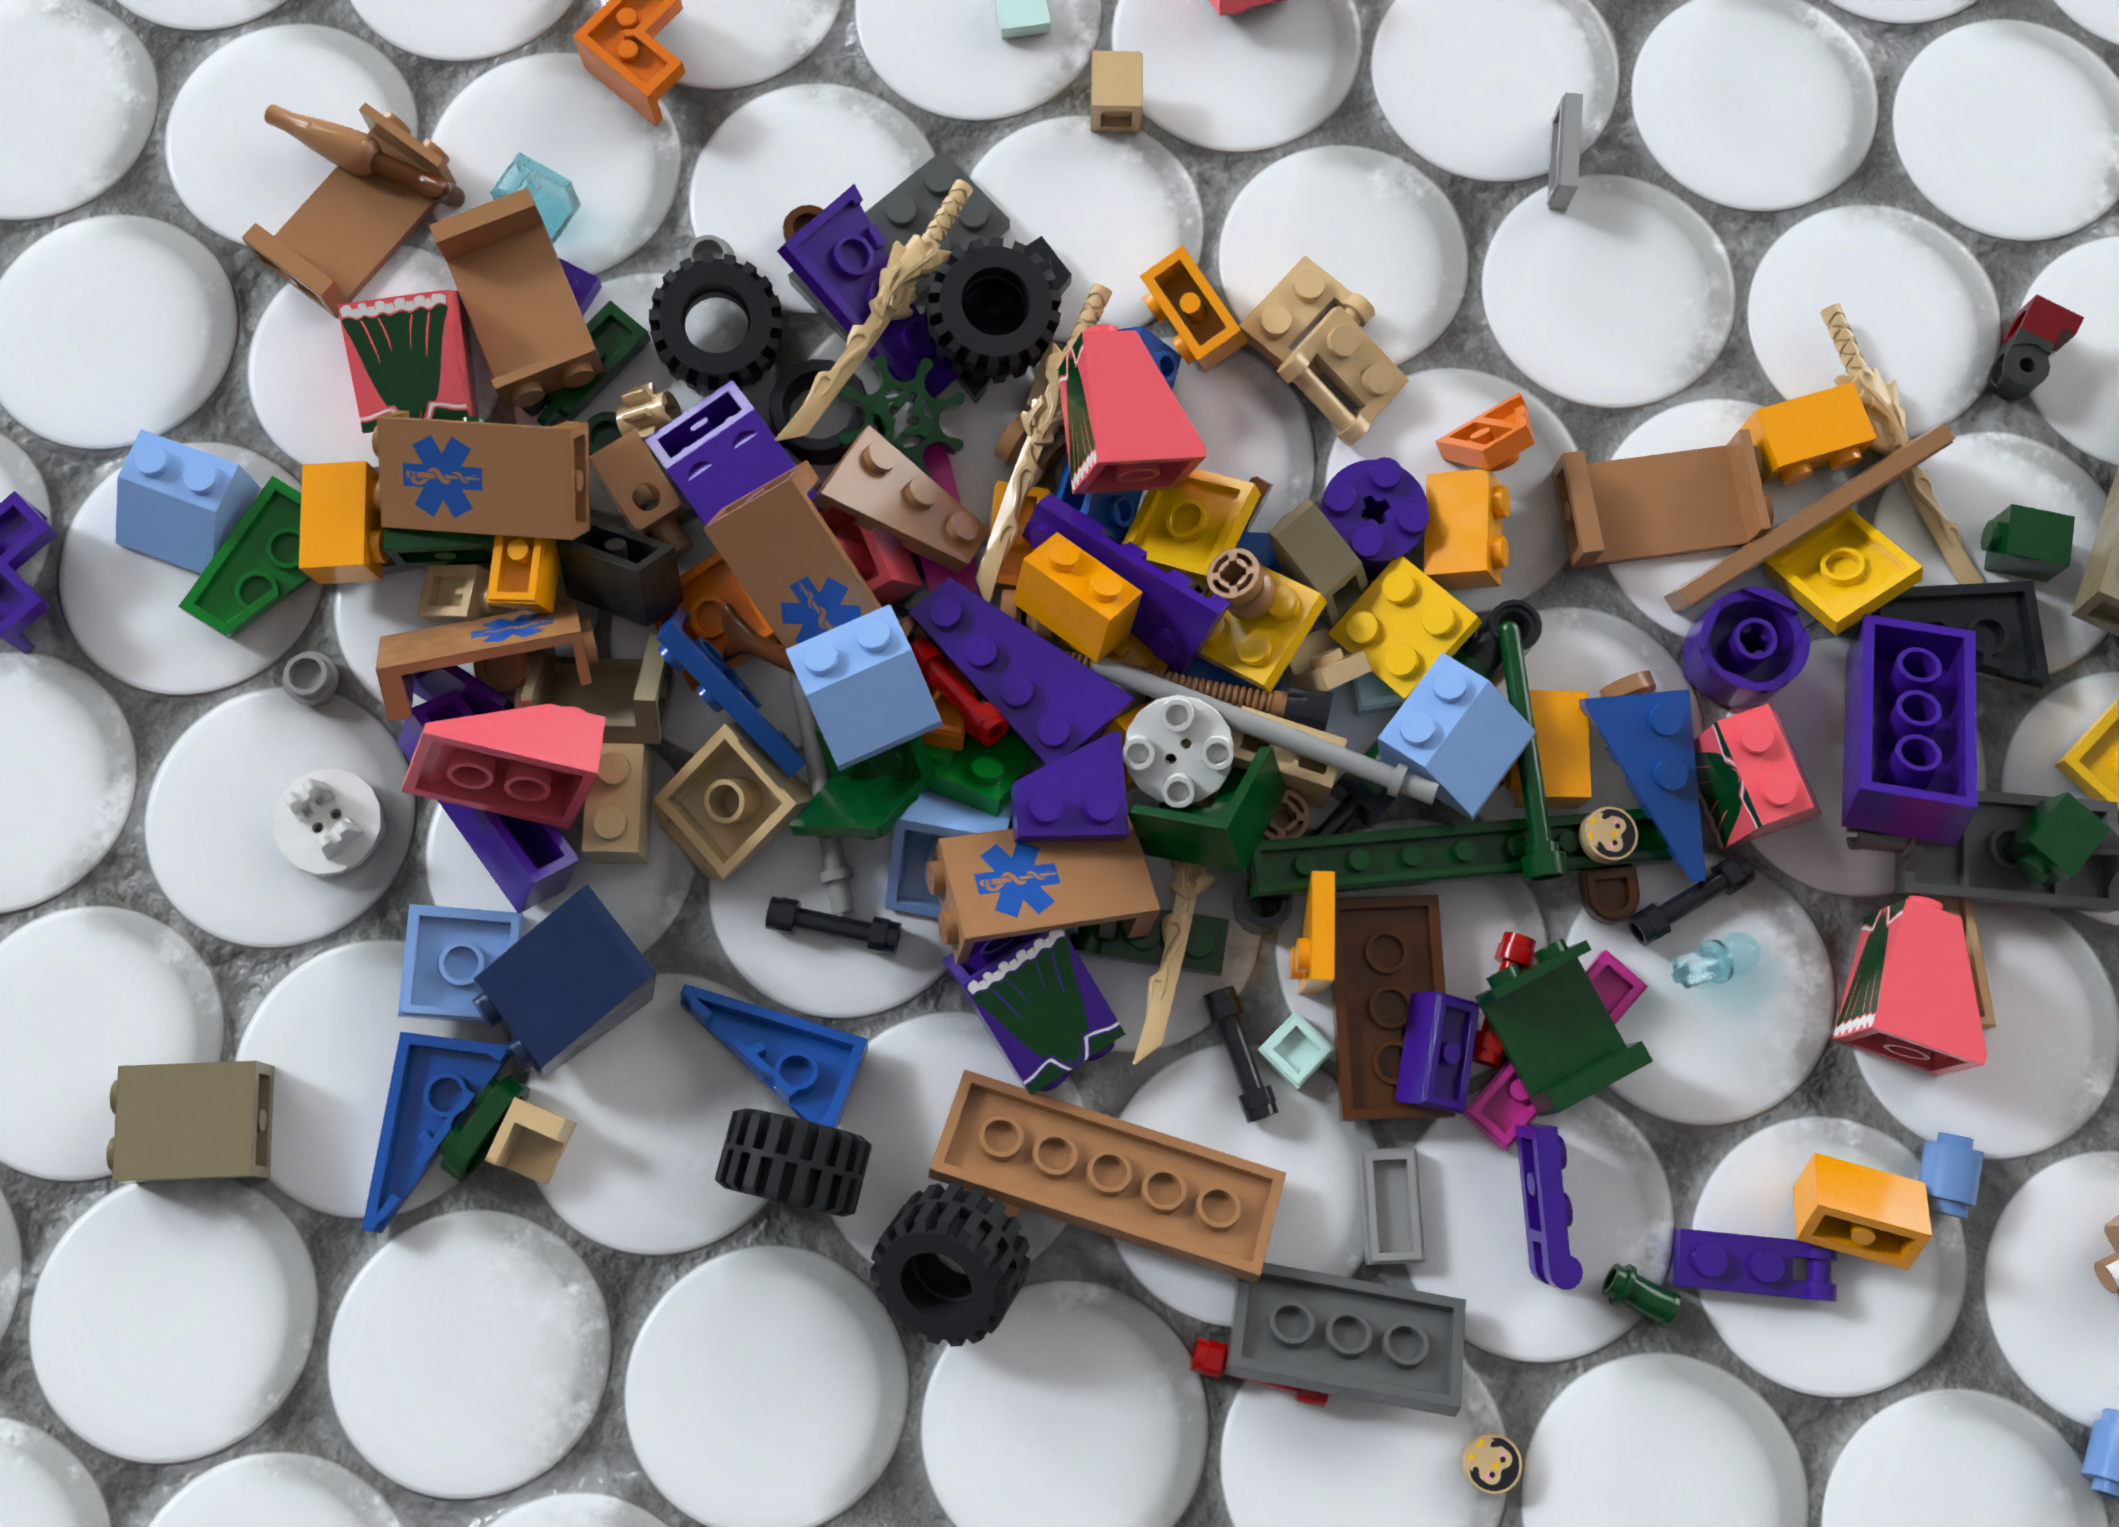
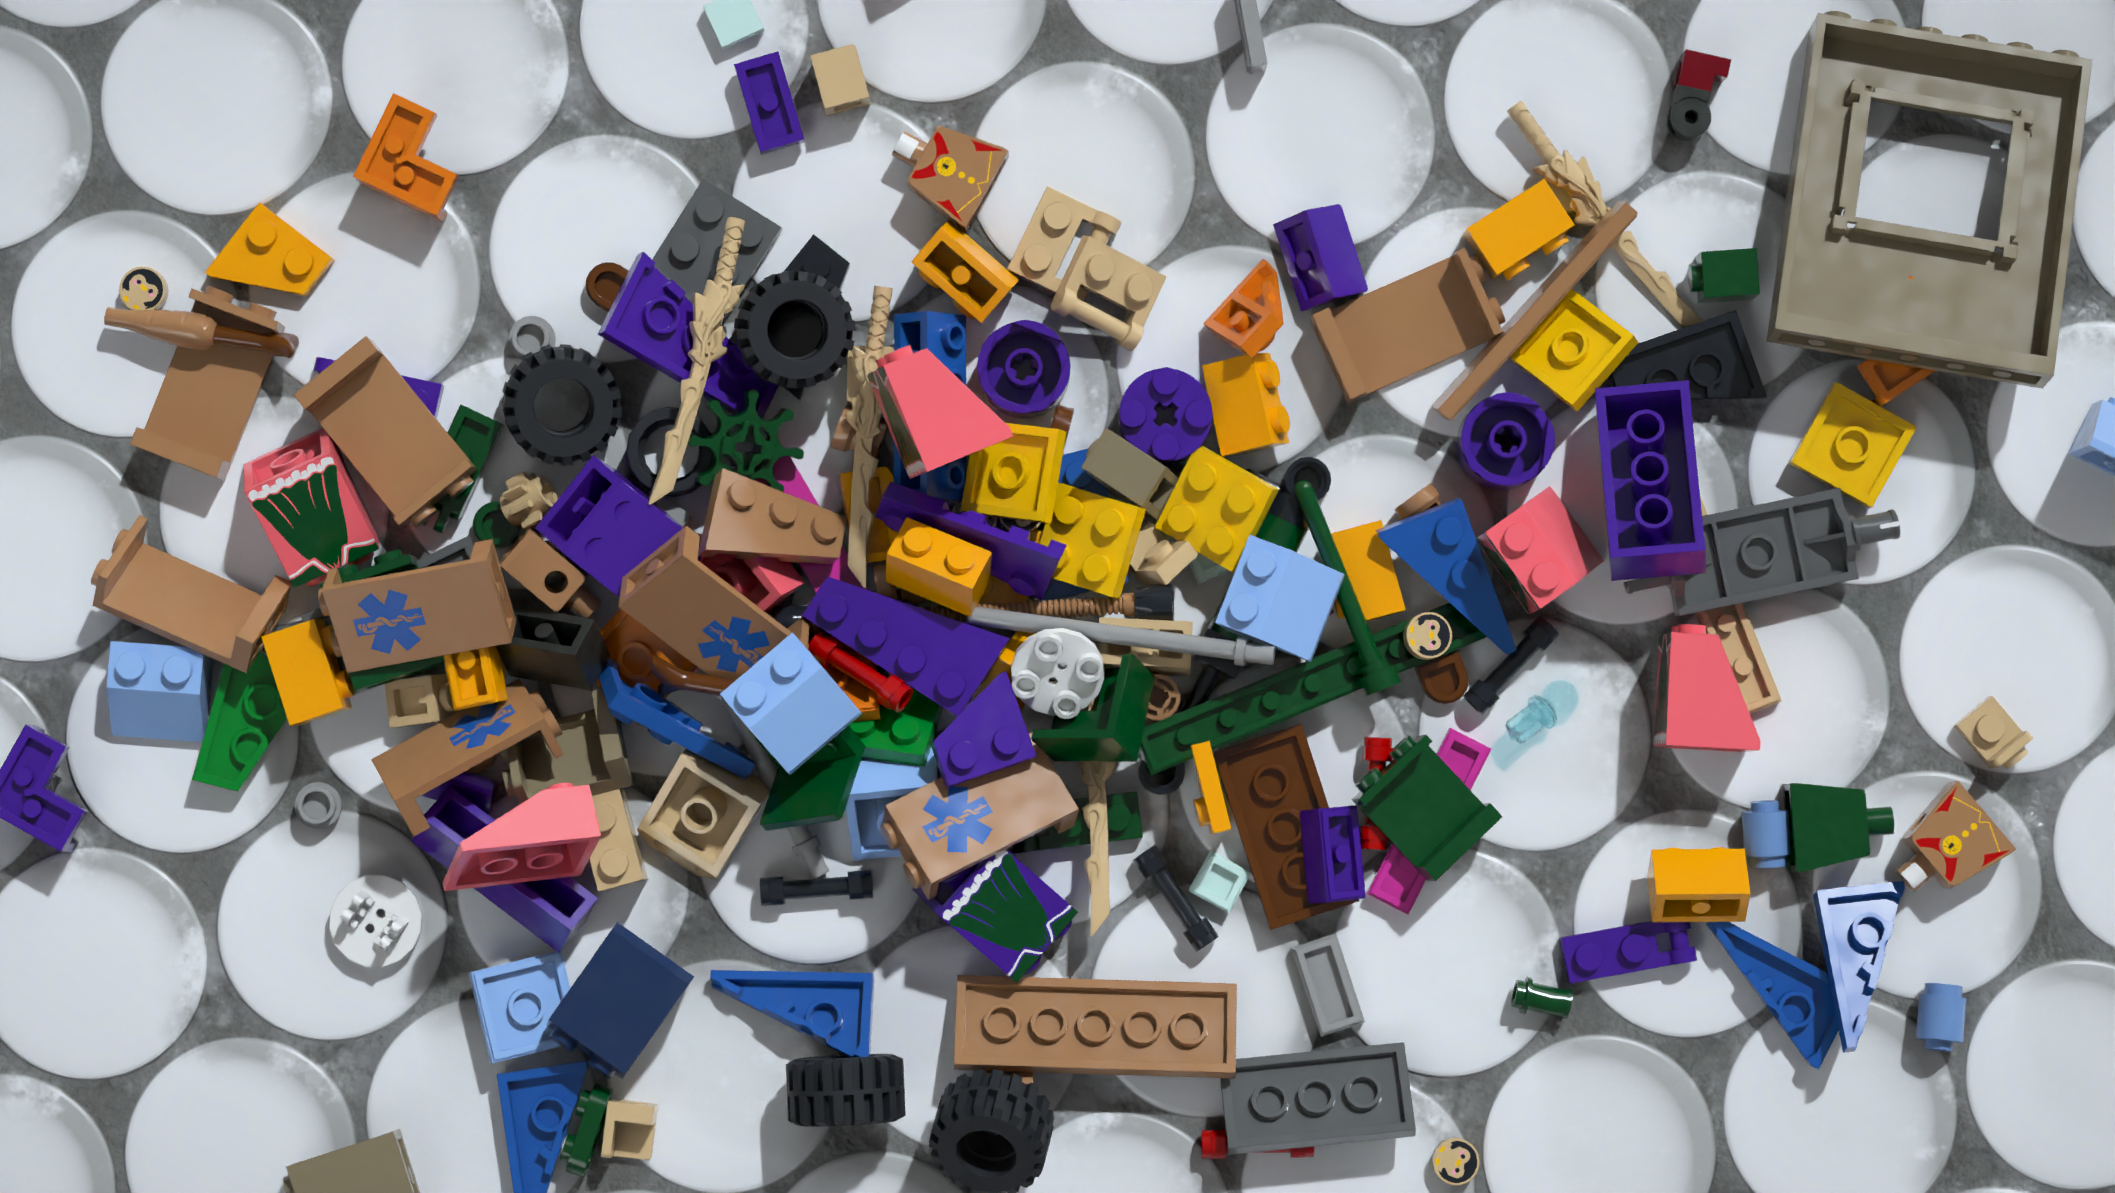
camera: 15 degrees left, 10 degrees up
clear light blue panel [490,152,581,243] -> none
medium nougat wheel [1207,548,1276,620] -> none
dark purple plate [1515,1123,1583,1290] -> none
dark green brick [2002,792,2112,886] -> none
none -> medium nougat panel [91,515,292,673]
none -> tan tile [119,267,168,310]
none -> light orange wing [205,202,335,297]
none -> dark purple plate [734,51,805,155]
none -> medium nougat torso [892,126,1009,233]
none -> dark purple brick [977,320,1071,418]
none -> dark purple panel [1273,204,1368,312]
none -> blue wing [1706,922,1839,1070]
none -> dark green torso [1782,783,1894,872]
none -> wing [1813,881,1905,1053]

